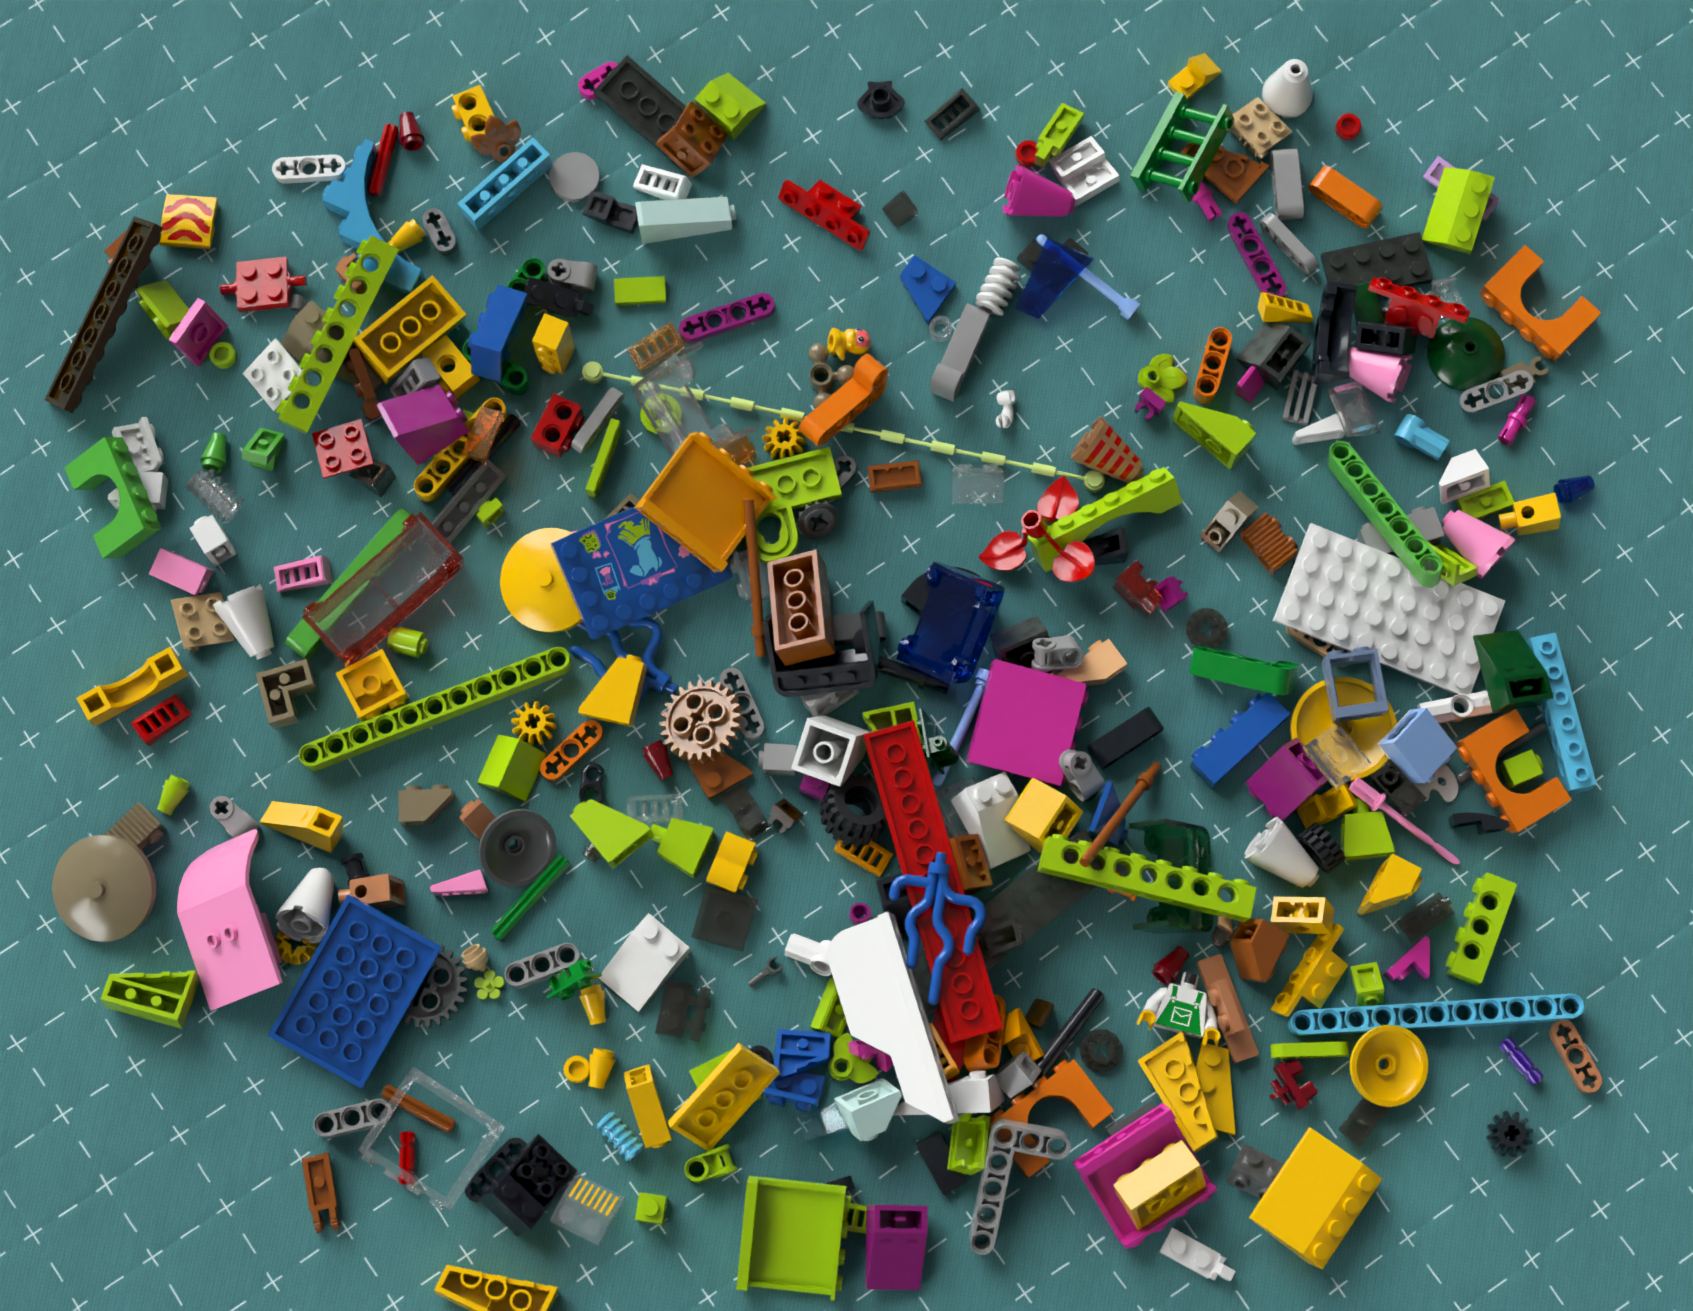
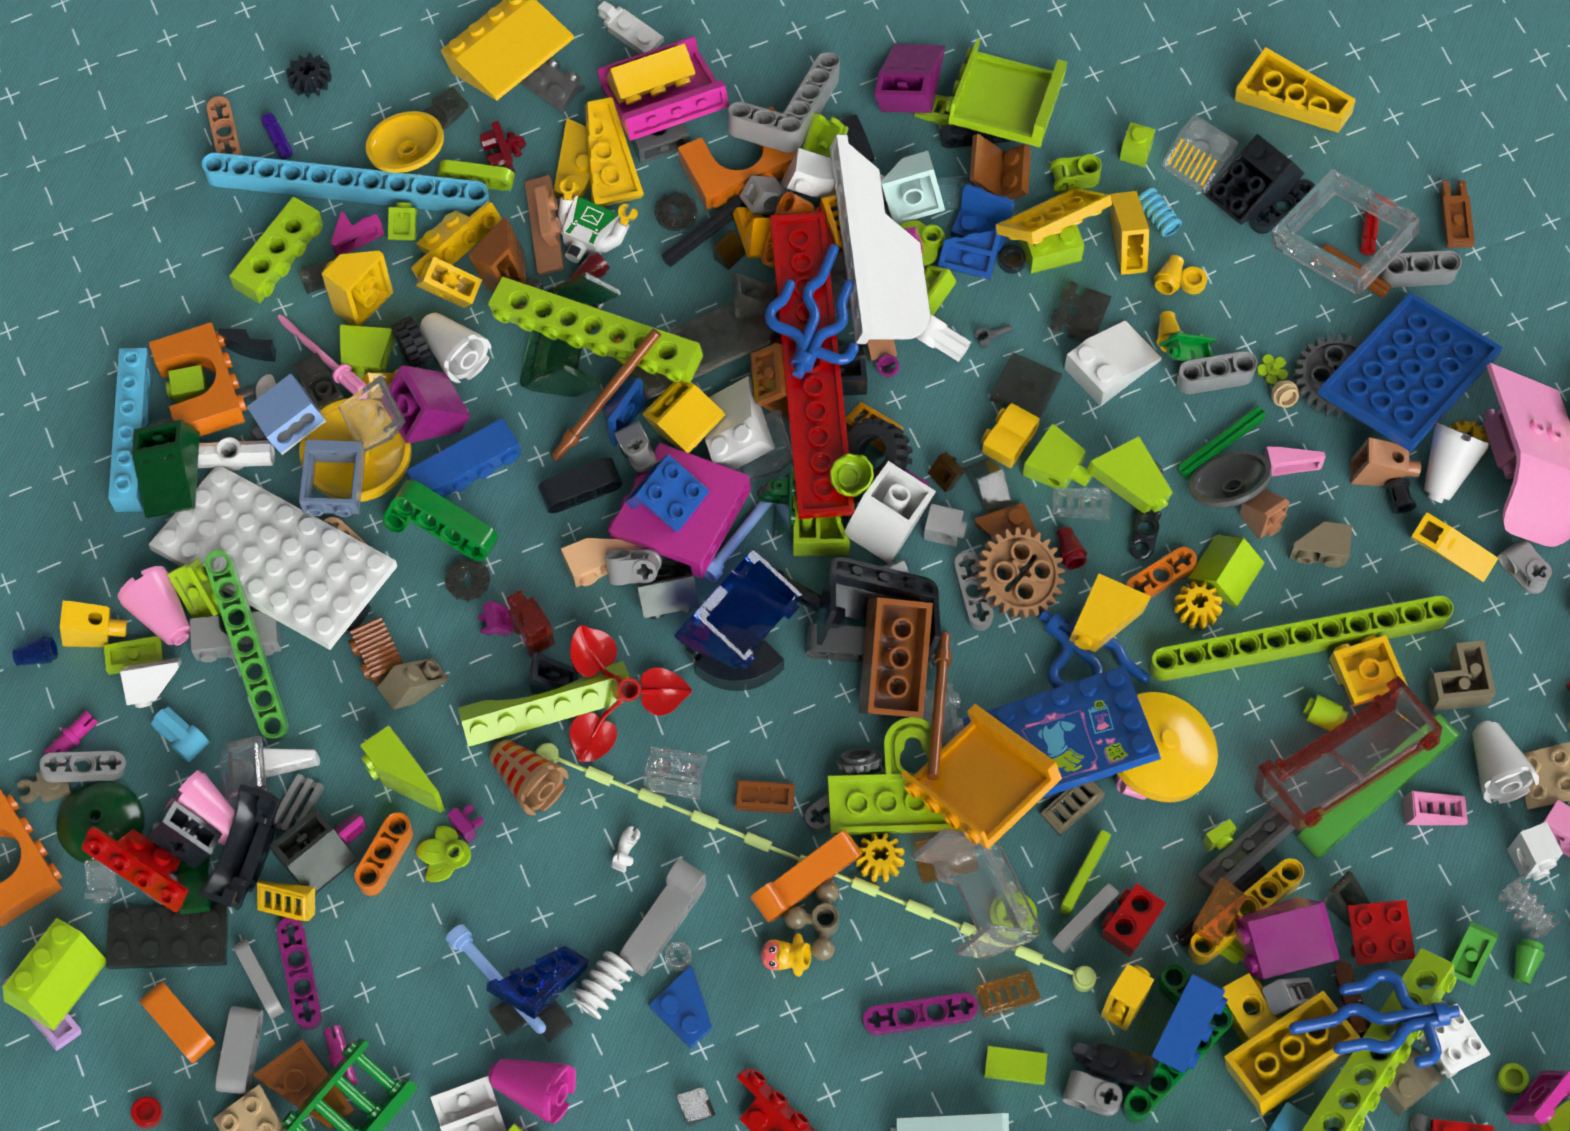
camera: 170 degrees left, 10 degrees down
none -> blue bracket [625,454,709,532]
none -> lime hair [830,454,874,497]
none -> dark orange bracket [970,134,1031,200]
none -> blue plant [1289,969,1460,1068]

